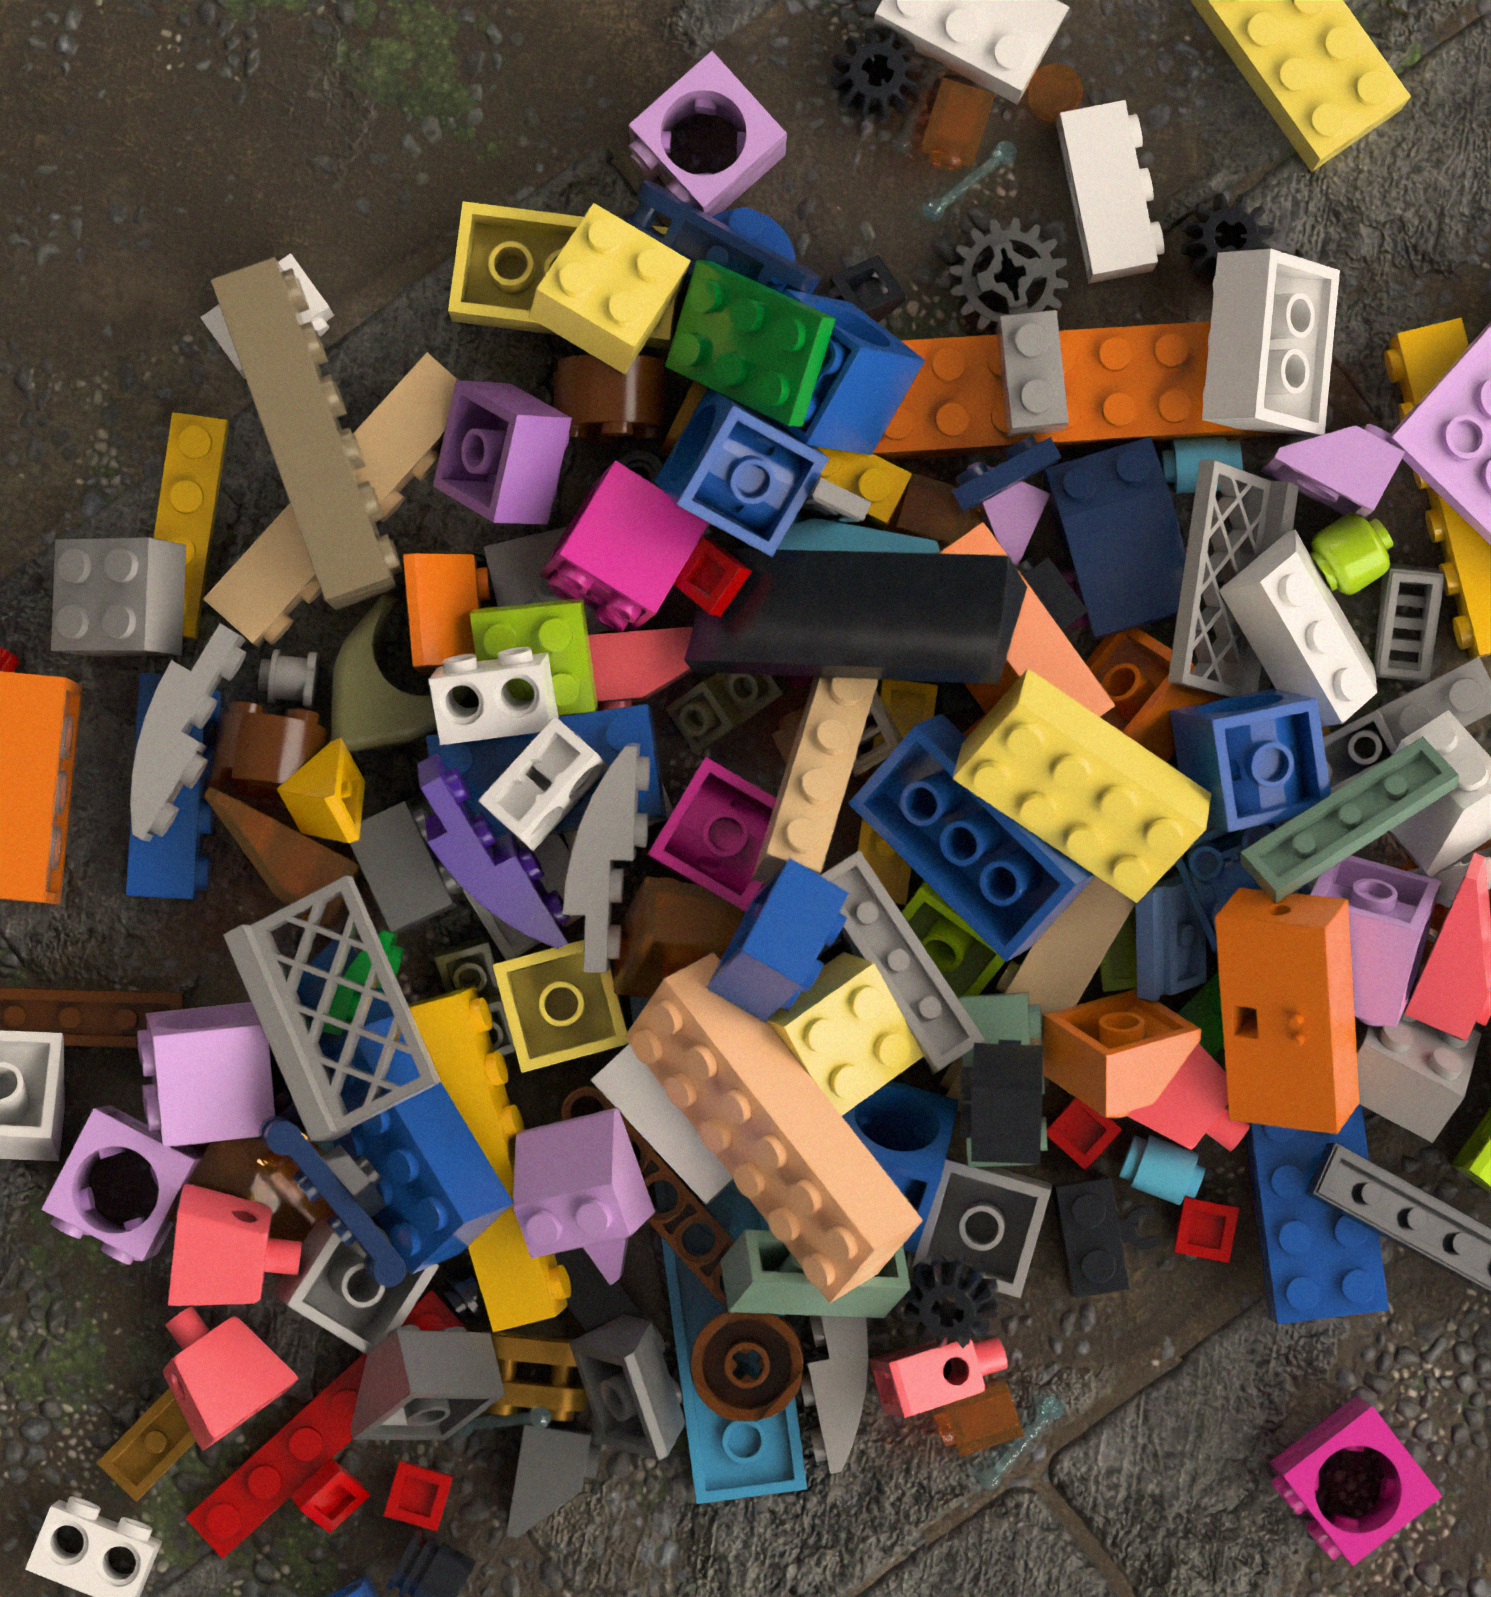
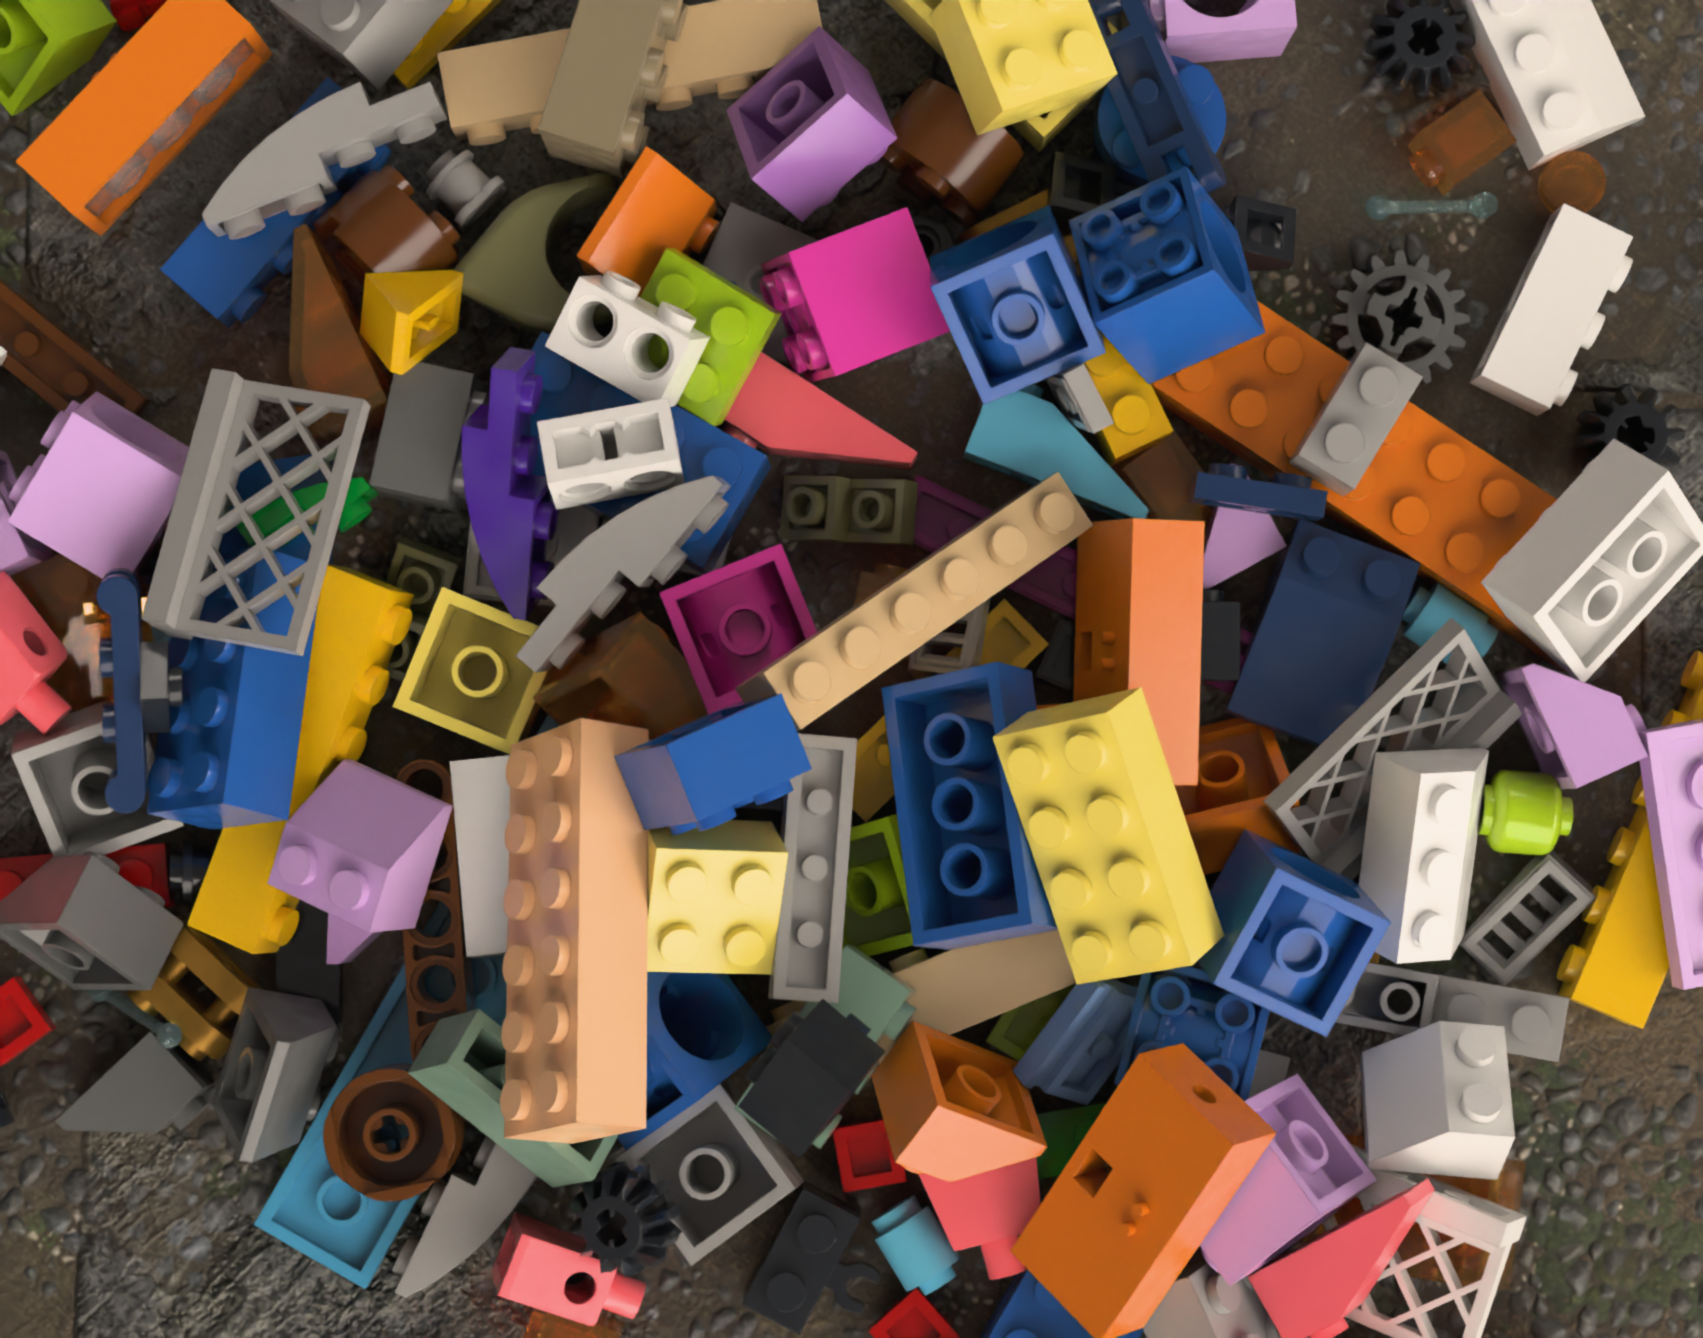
camera: 40 degrees right, 0 degrees up
green plate [665,260,836,426] -> none
red plate [674,537,752,617] -> none
black arch [684,548,1028,684] -> none
sand green plate [1241,737,1459,903] -> none

